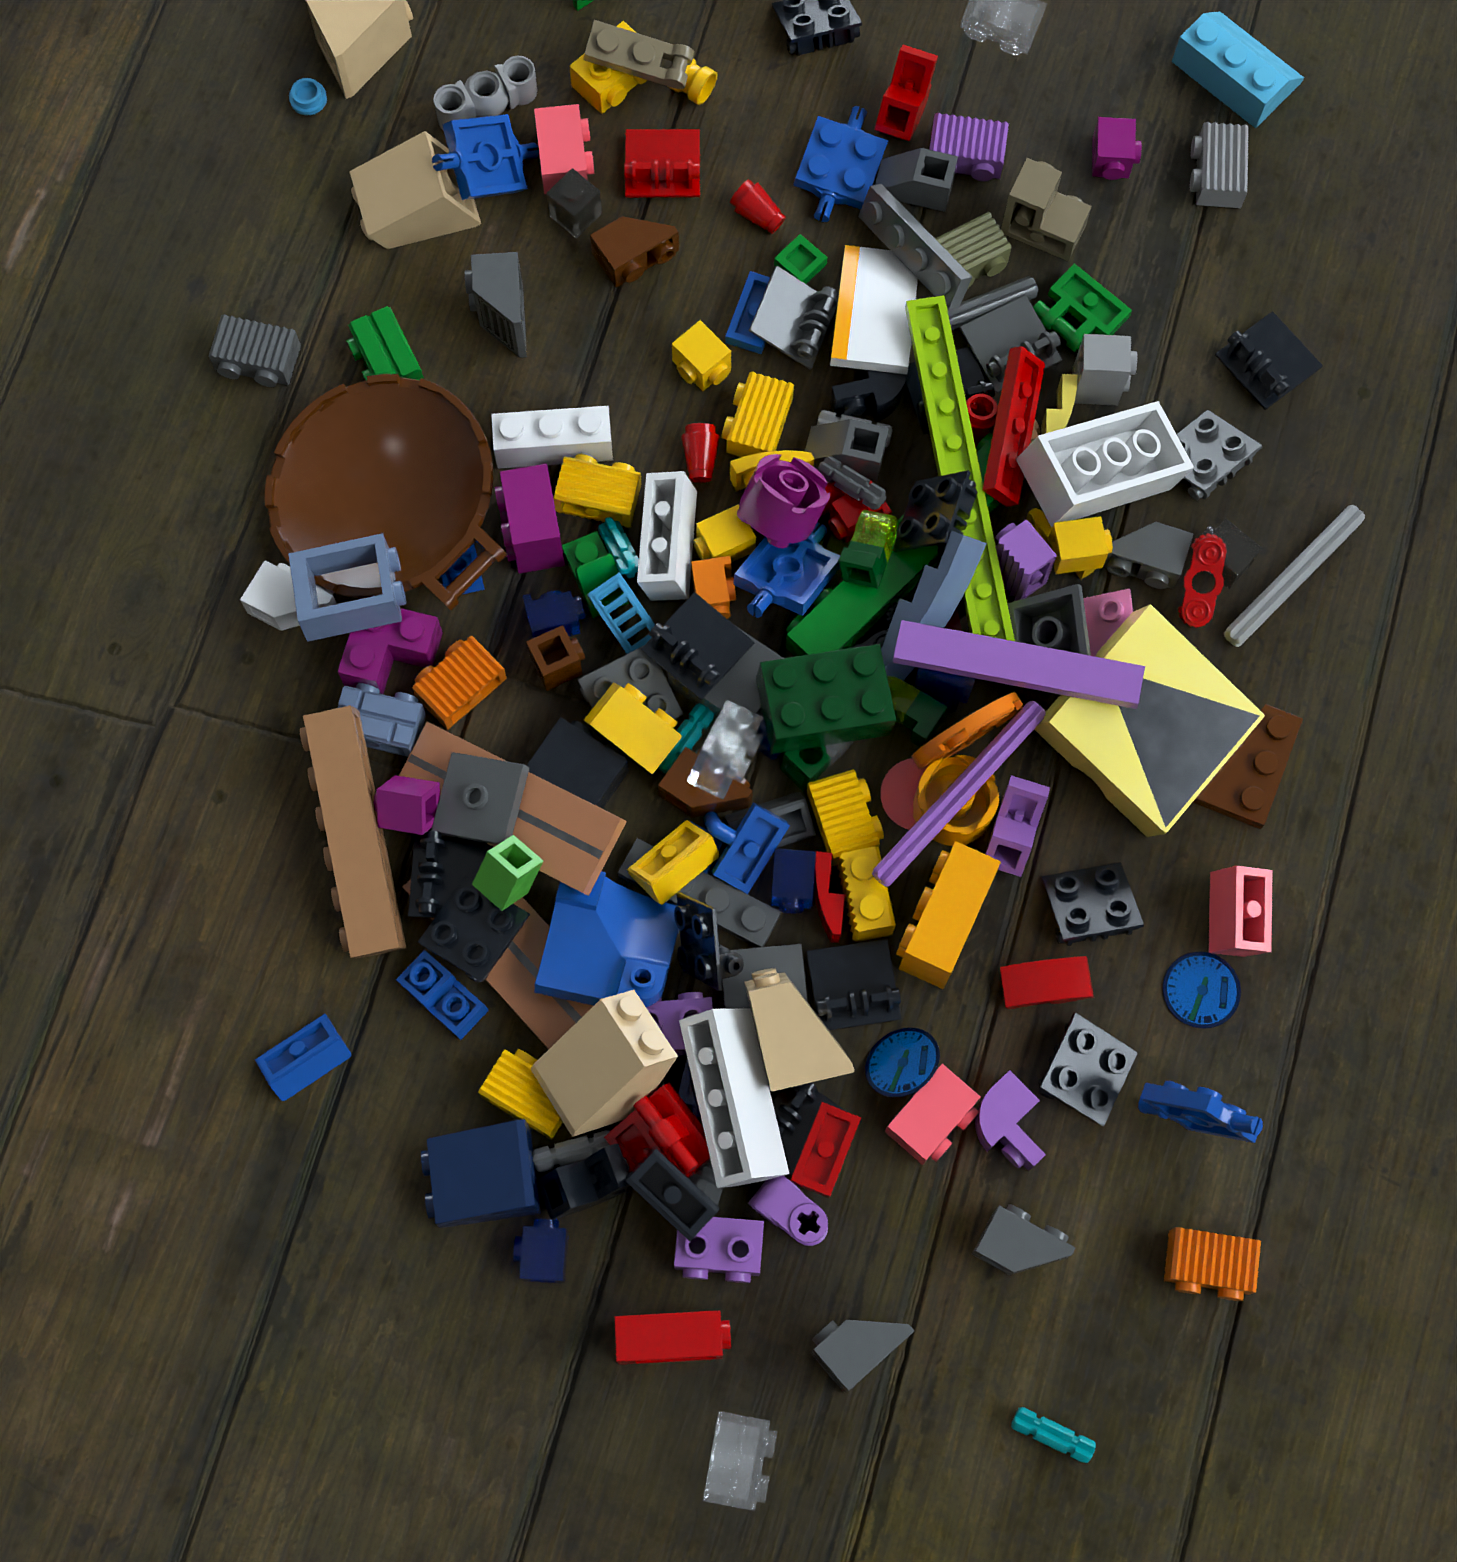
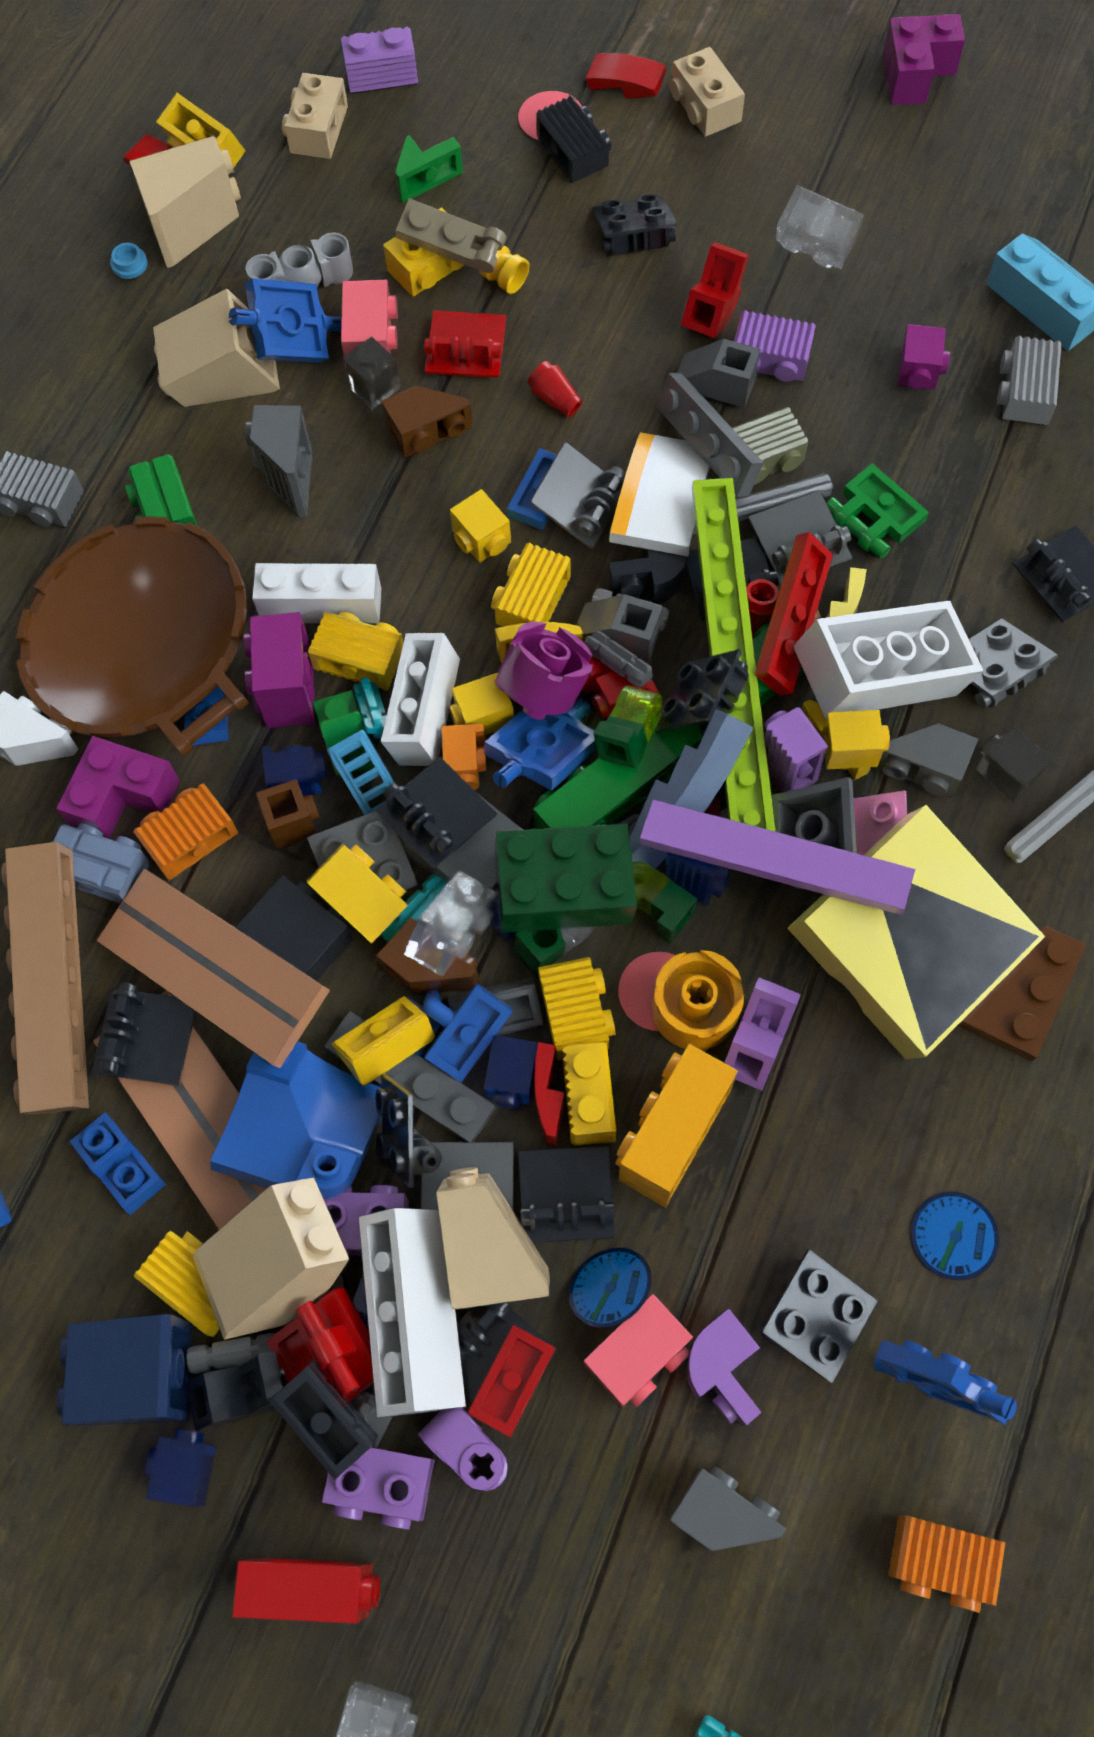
camera: 10 degrees right, 5 degrees down
sand blue window [288,533,406,642] -> none
magenta brick [373,775,440,835] -> none
black hinge [418,875,530,983] -> none
dark grey plate [431,752,529,845] -> none
bright green brick [472,835,544,911] -> none
red cone [681,423,720,483] -> none
green plate [774,234,828,284] -> none
blue plate [793,106,888,222] -> none
dark grey slope [810,1320,914,1393] -> none
medium lavender axle [872,701,1046,887] -> none
orange tile [911,692,1023,770] -> none
red slope [1000,956,1094,1009] -> none
dark tan brick [1001,158,1092,261] -> none
black hinge [1042,862,1144,946] -> none
light grey brick [1072,334,1137,406] -> none
red piece [1178,533,1227,628] -> none
coral brick [1209,866,1272,957] -> none

